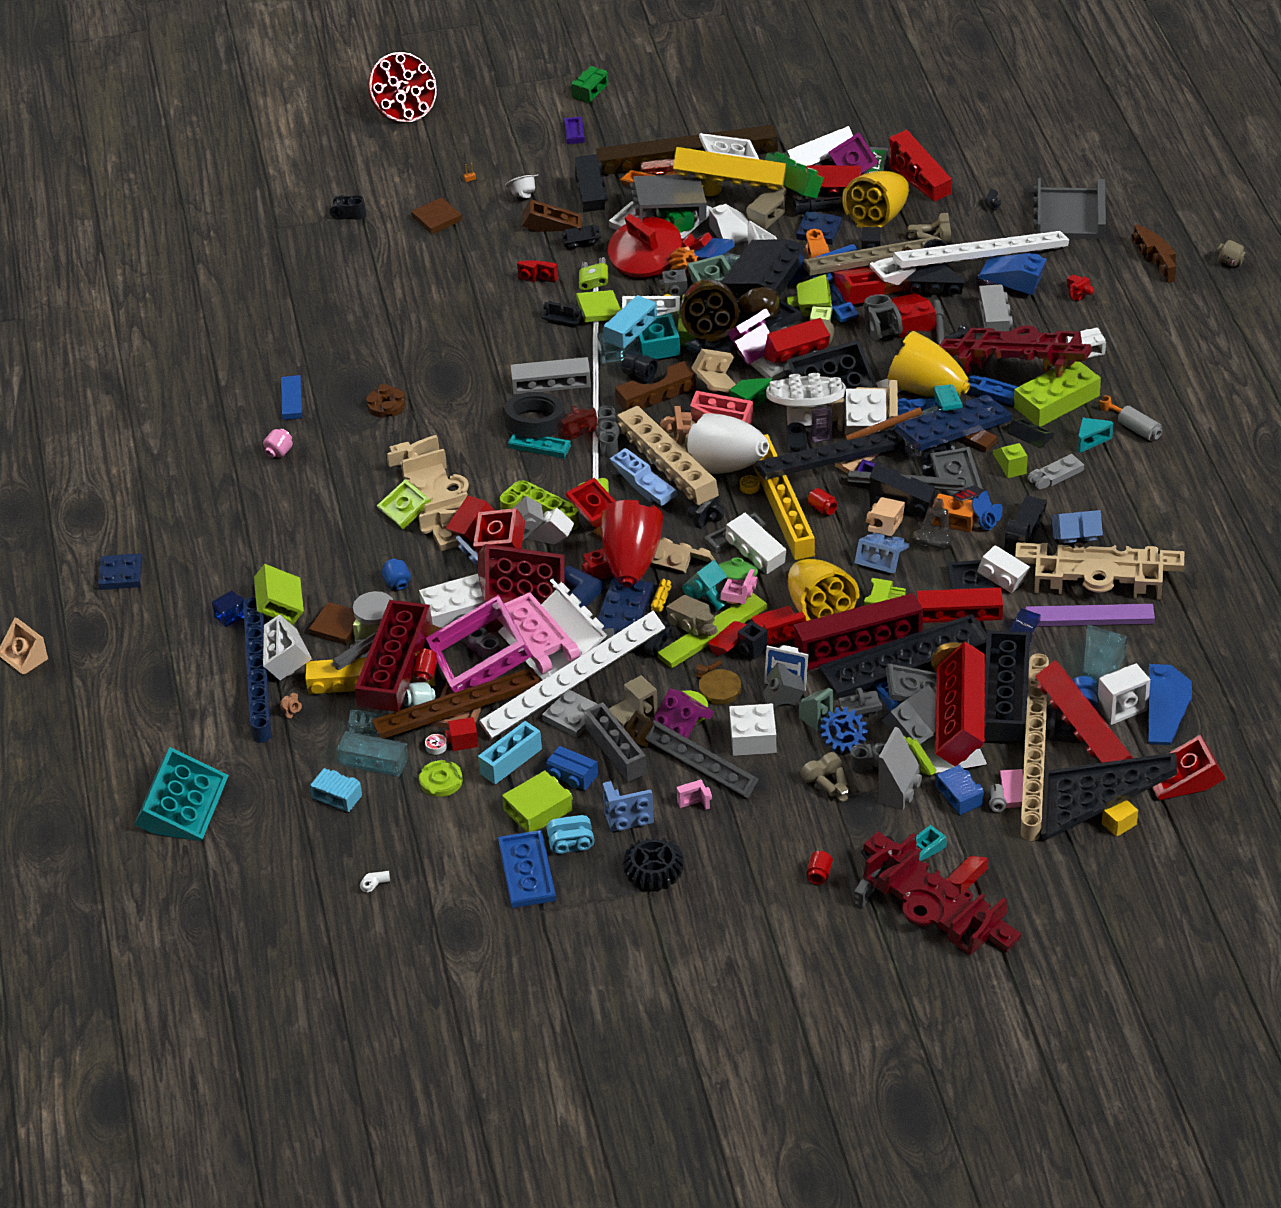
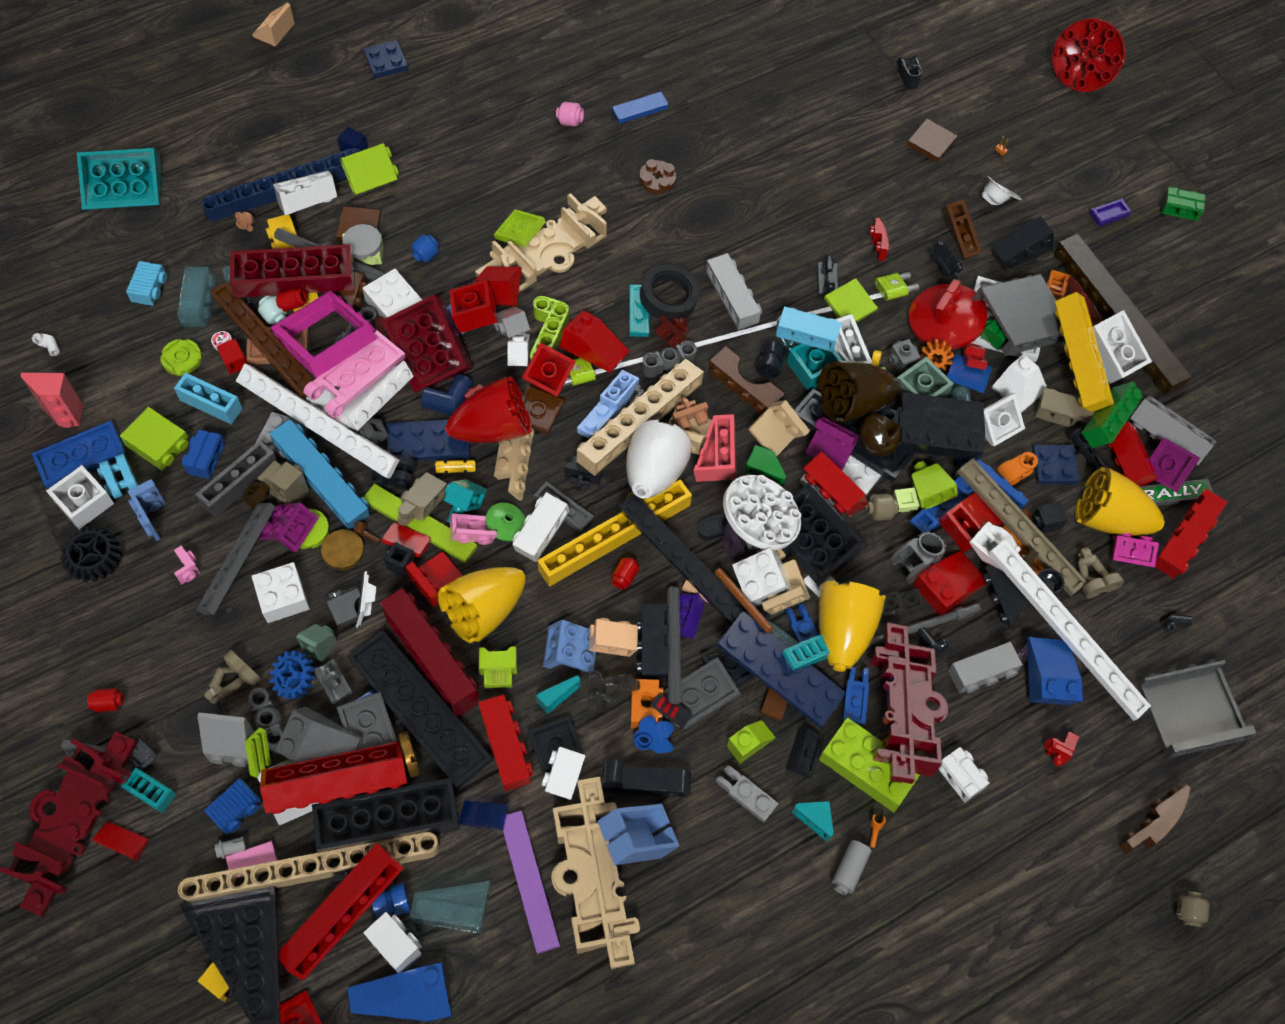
camera: 65 degrees right, 20 degrees up
none -> coral slope [21,373,83,428]
none -> white brick [46,465,114,529]
none -> dark azure brick [270,419,369,530]
none -> teal slope [536,675,581,714]
none -> red slope [560,310,629,373]
none -> dark pink bracket [1111,533,1159,567]

